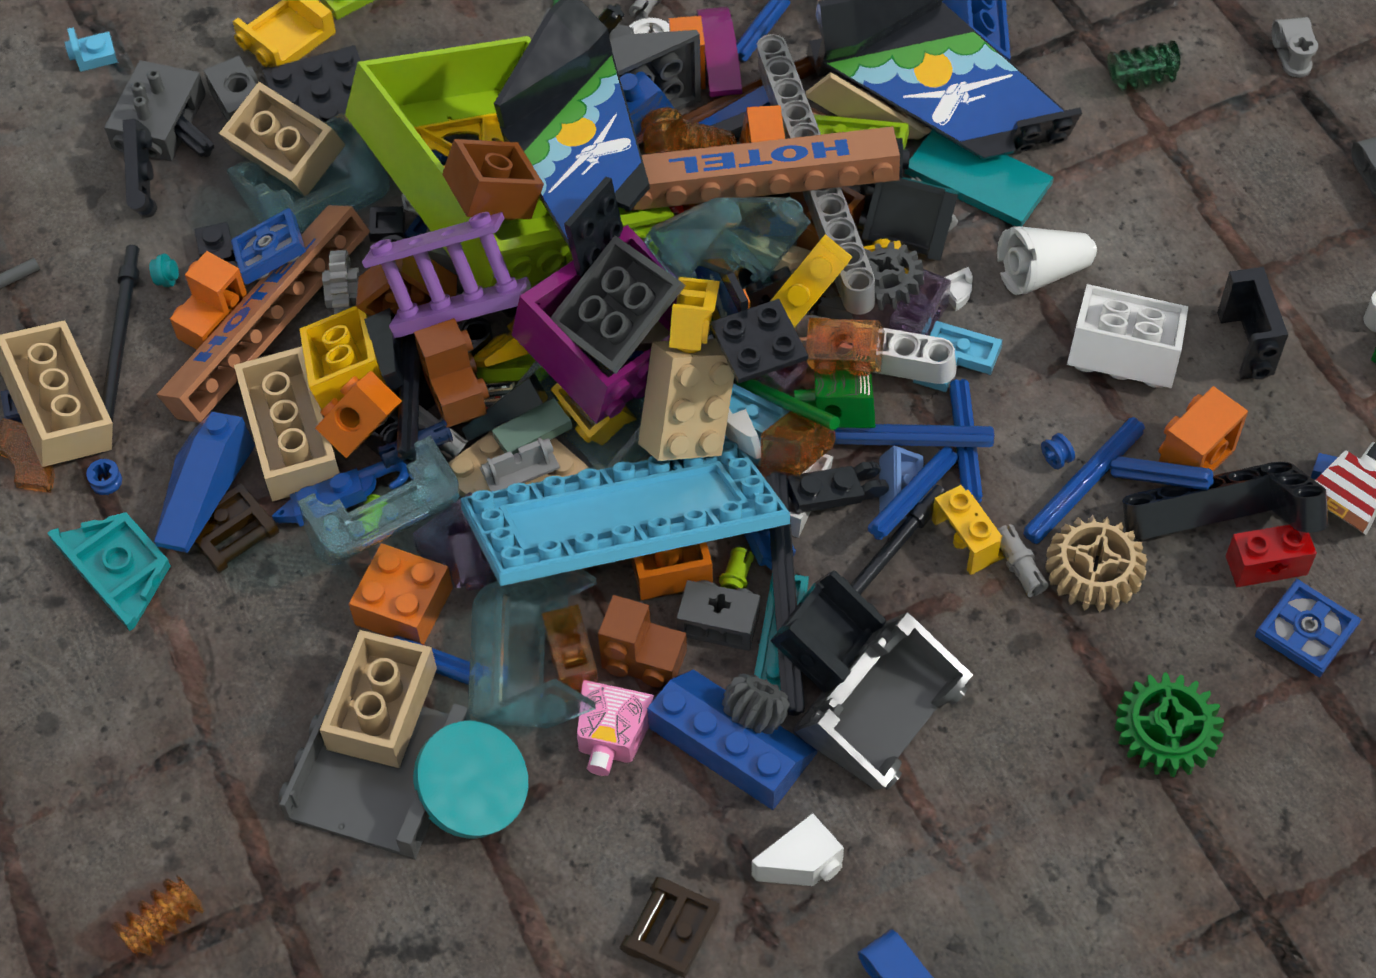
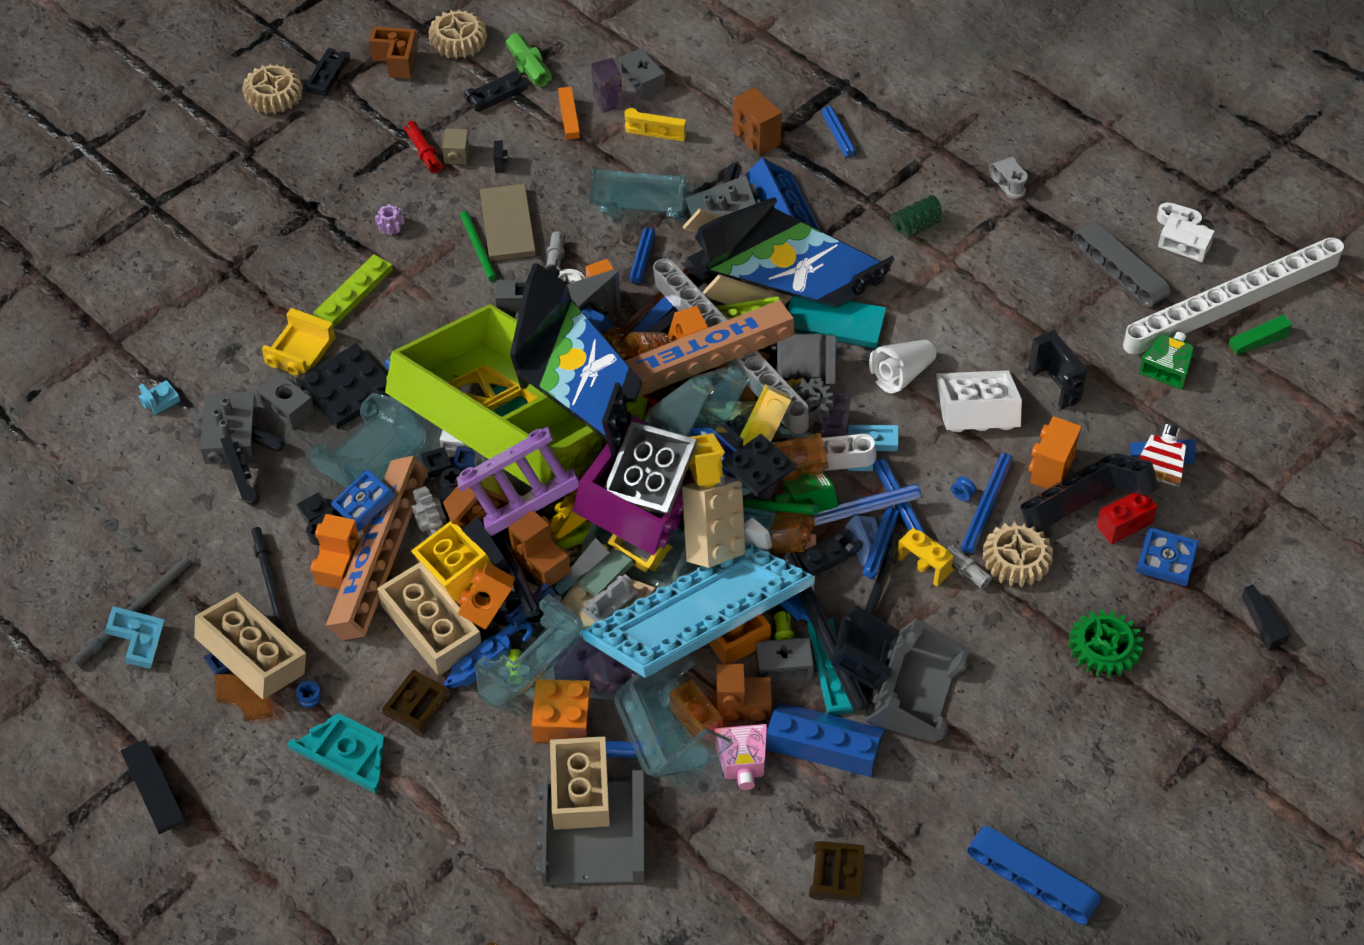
camera: 20 degrees left, 5 degrees down
teal plate [149,254,179,288] -> none
blue wedge [154,412,255,553] -> none
tan brick [219,82,345,197] -> none
teal tile [413,721,528,839] -> none
dark orange brick [442,139,544,220] -> none
magenta slope [696,7,742,97] -> none
dark grey gear [722,674,790,734] -> none
white slope [752,813,844,886] -> none
white tile [938,267,973,311] -> none
blue axle [1110,456,1214,490] -> none

